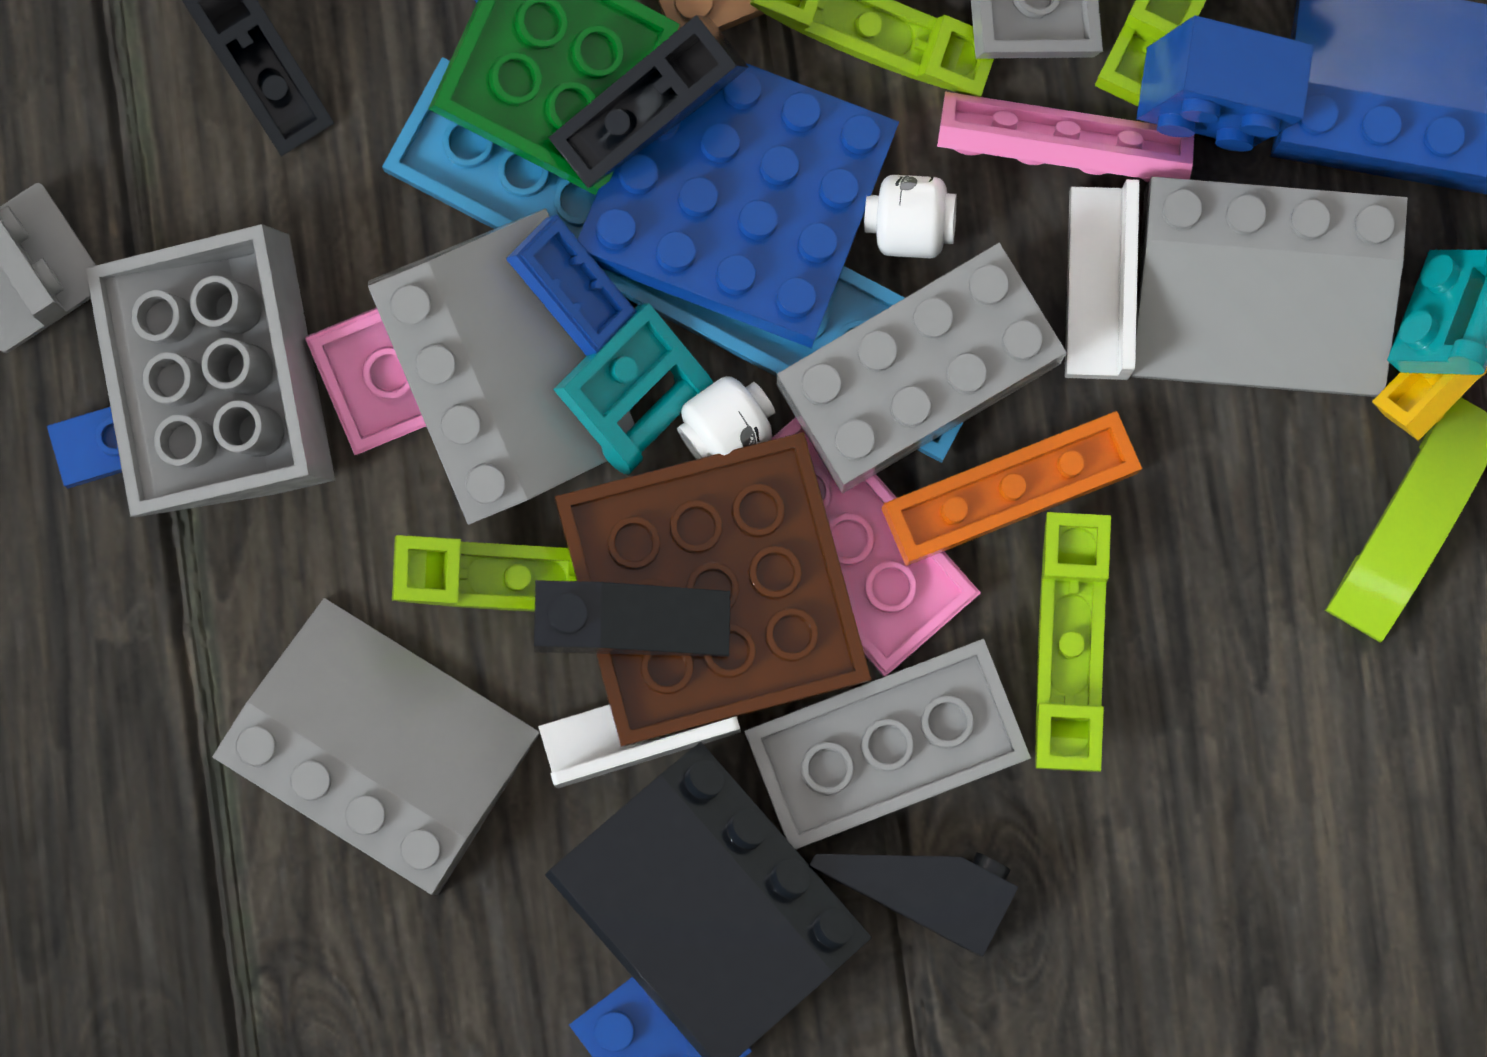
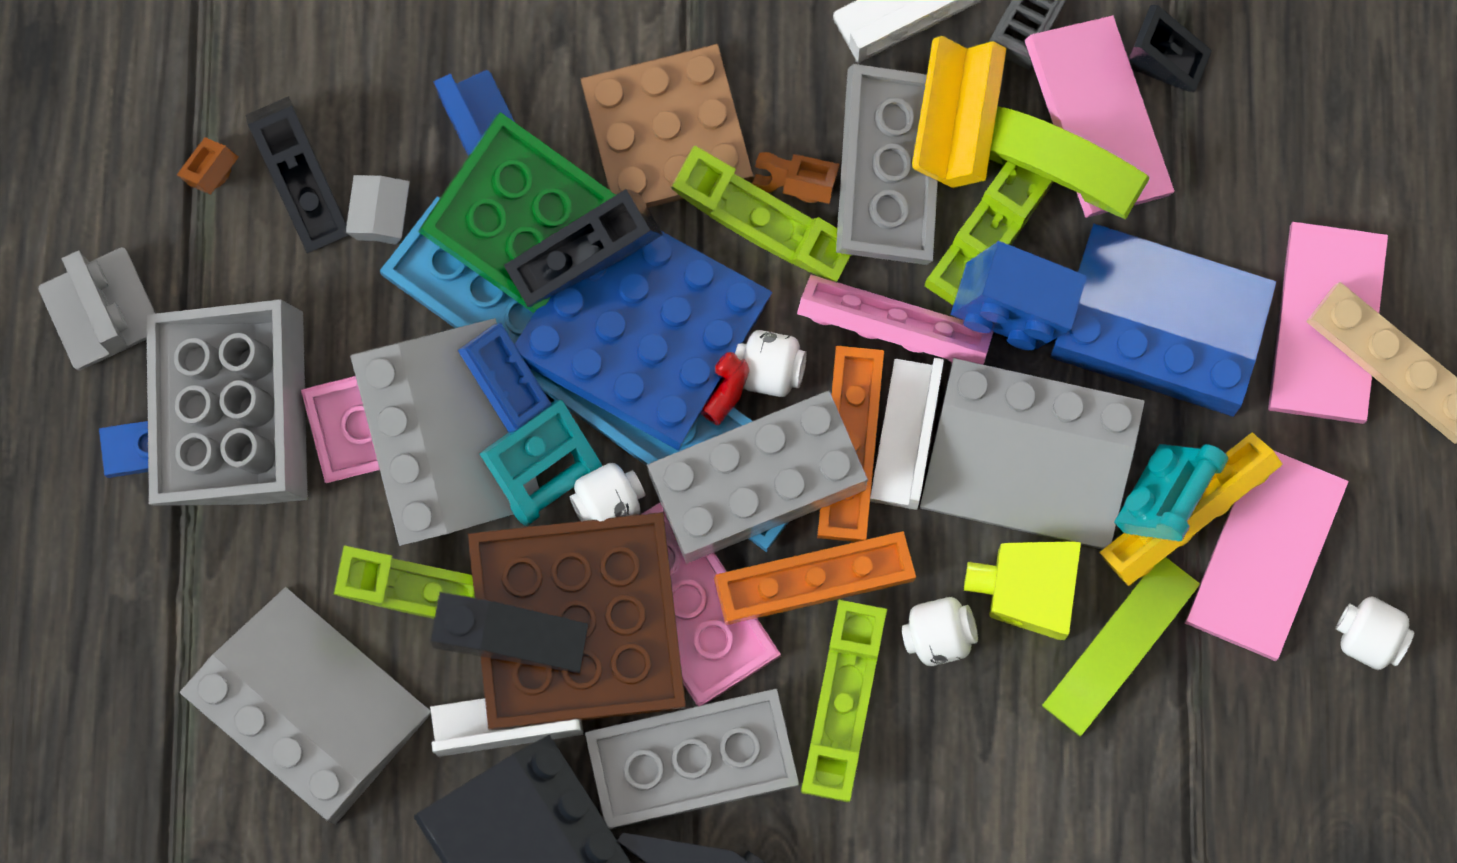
camera: 10 degrees right, 5 degrees down
none -> dark orange plate [177,137,238,195]
none -> light grey piece [346,175,410,245]
none -> red arm [701,352,749,426]
none -> orange plate [818,346,884,542]
none -> white head [902,597,978,666]
none -> neon yellow torso [964,542,1081,641]

